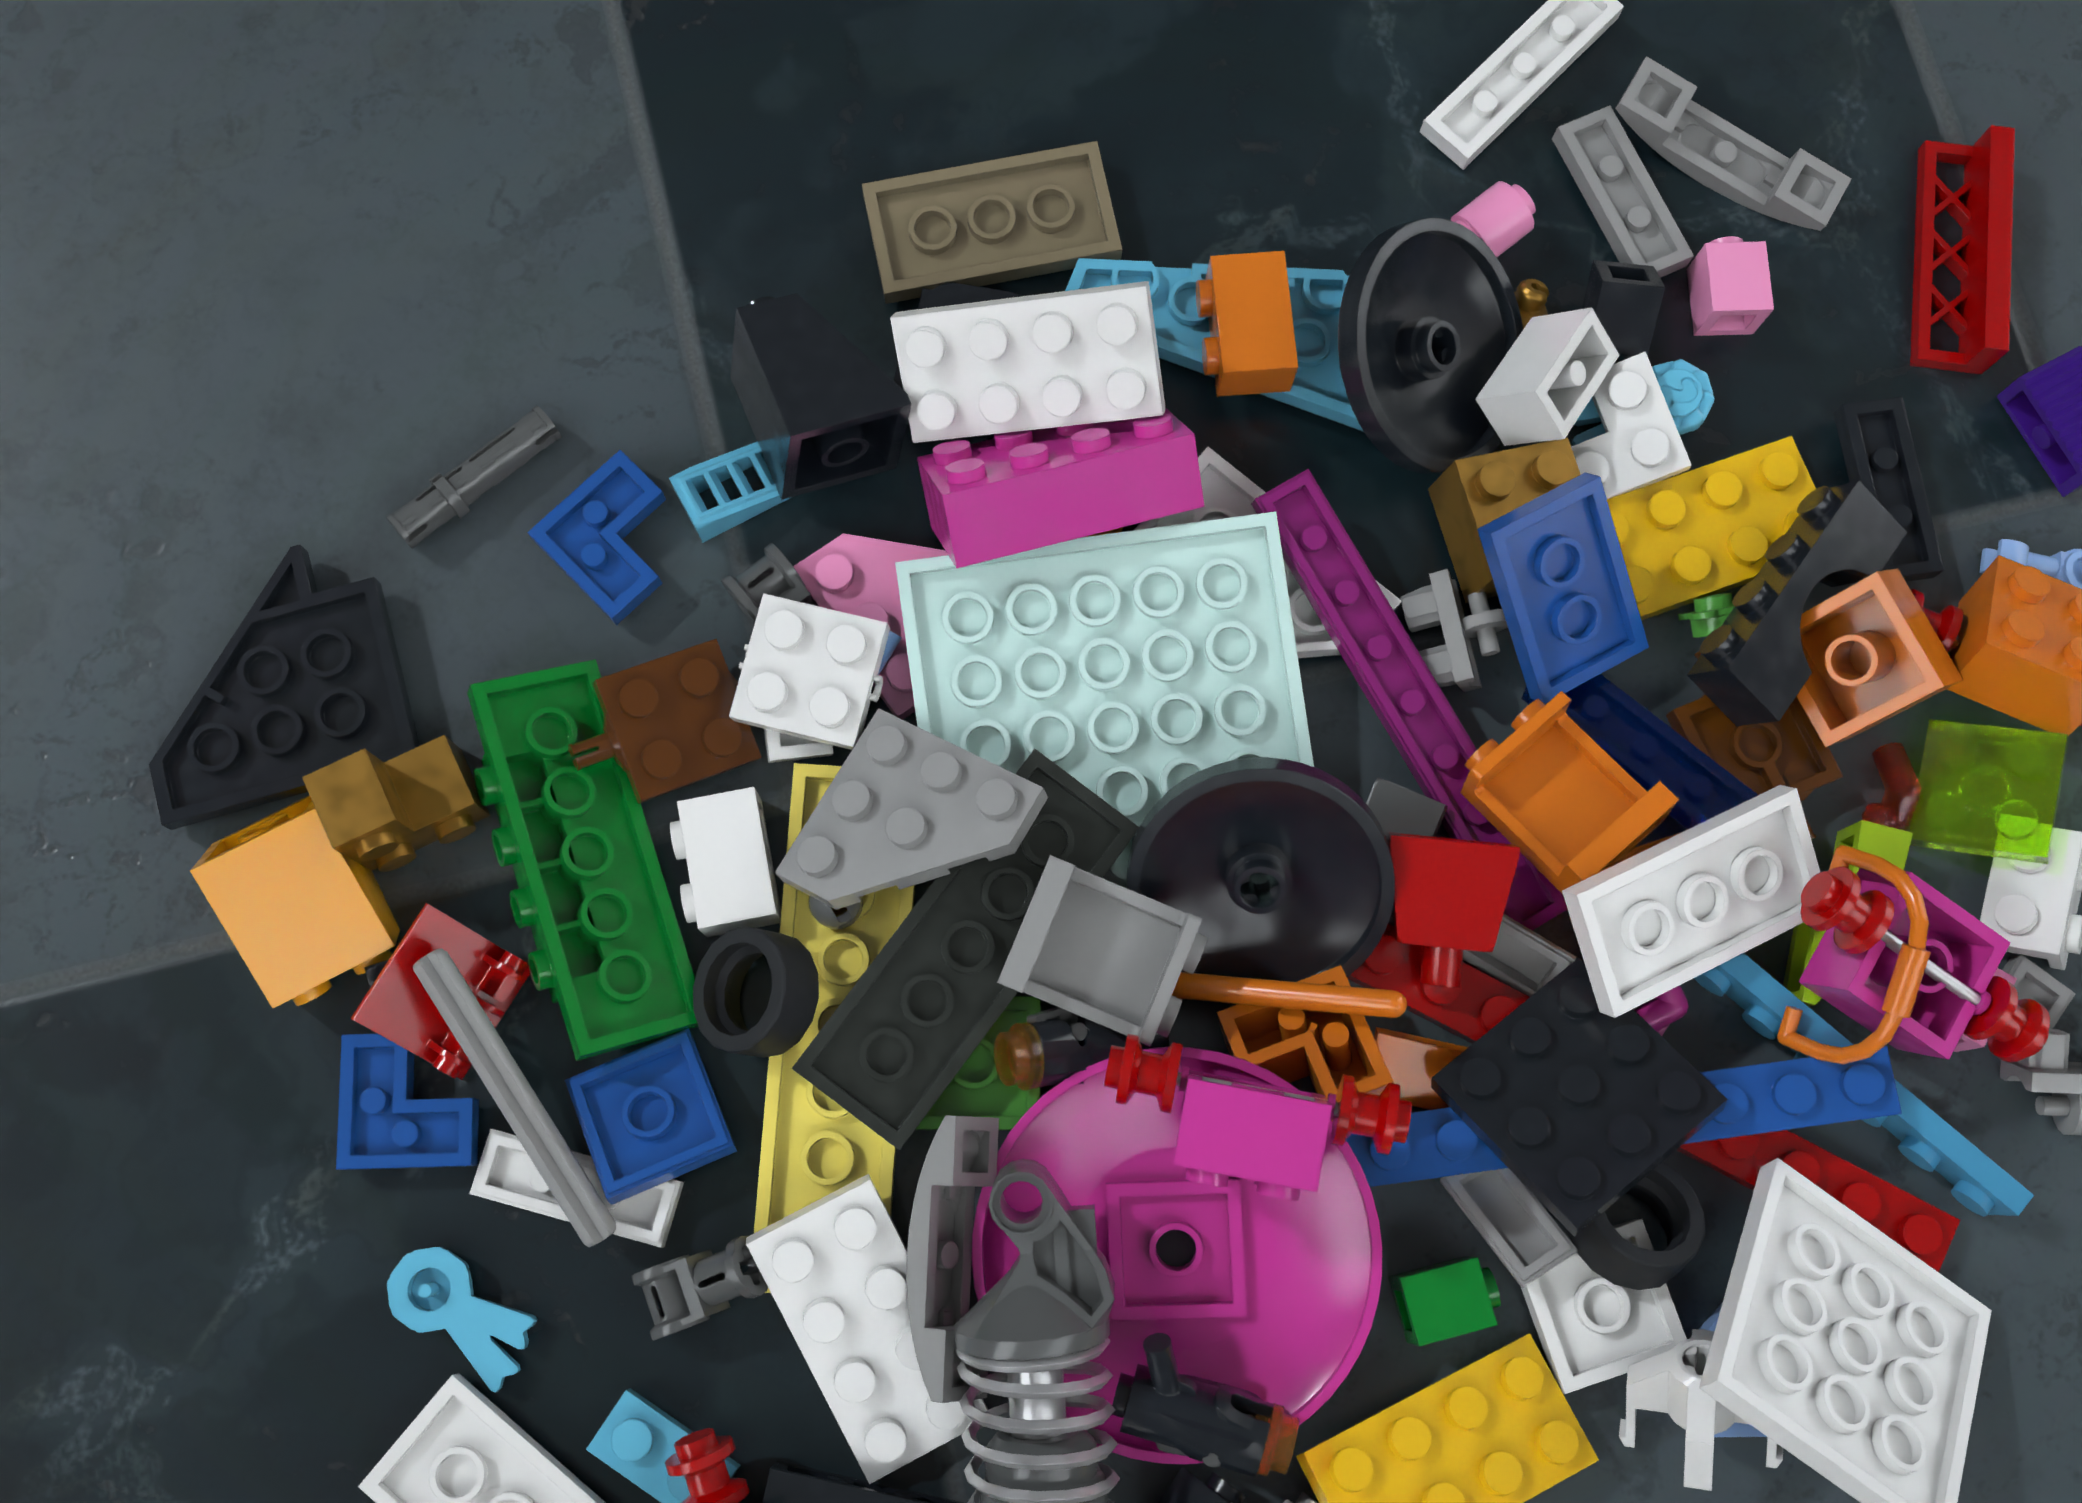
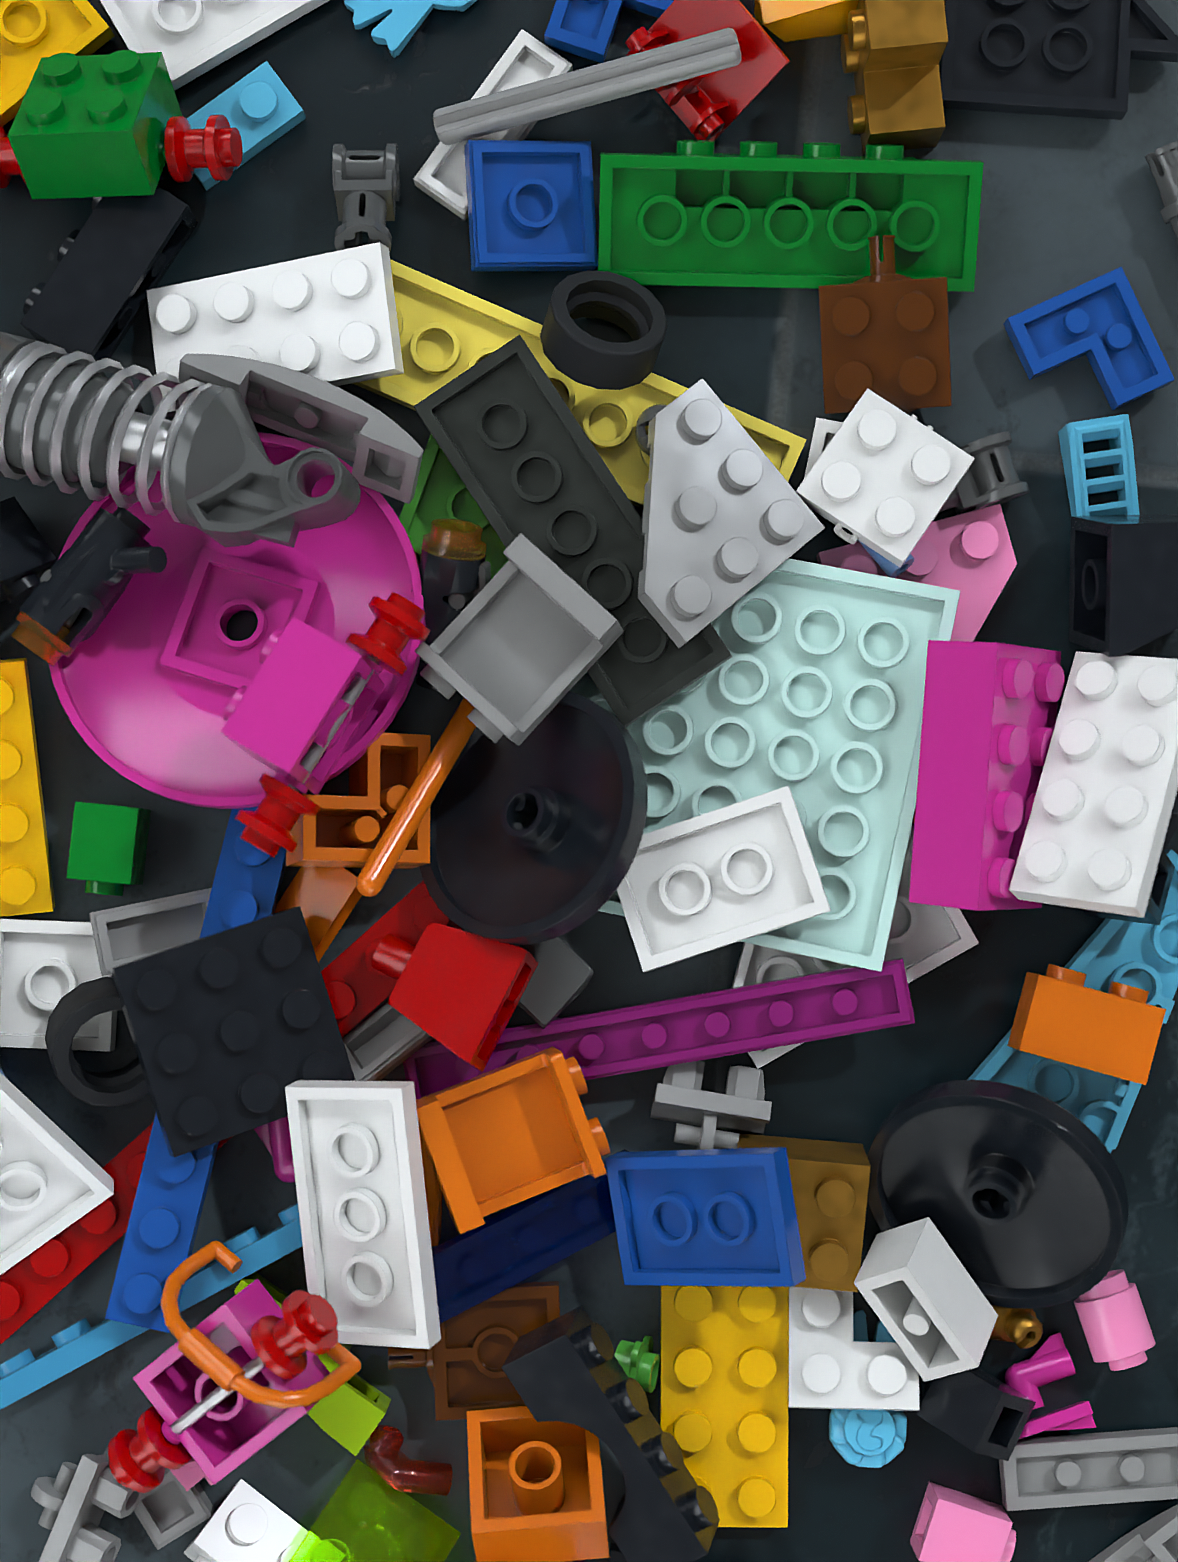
camera: 115 degrees right, 10 degrees up
white brick [670,787,781,937] -> none
none -> white plate [616,786,831,972]
none -> dark pink piece [1005,1332,1096,1439]

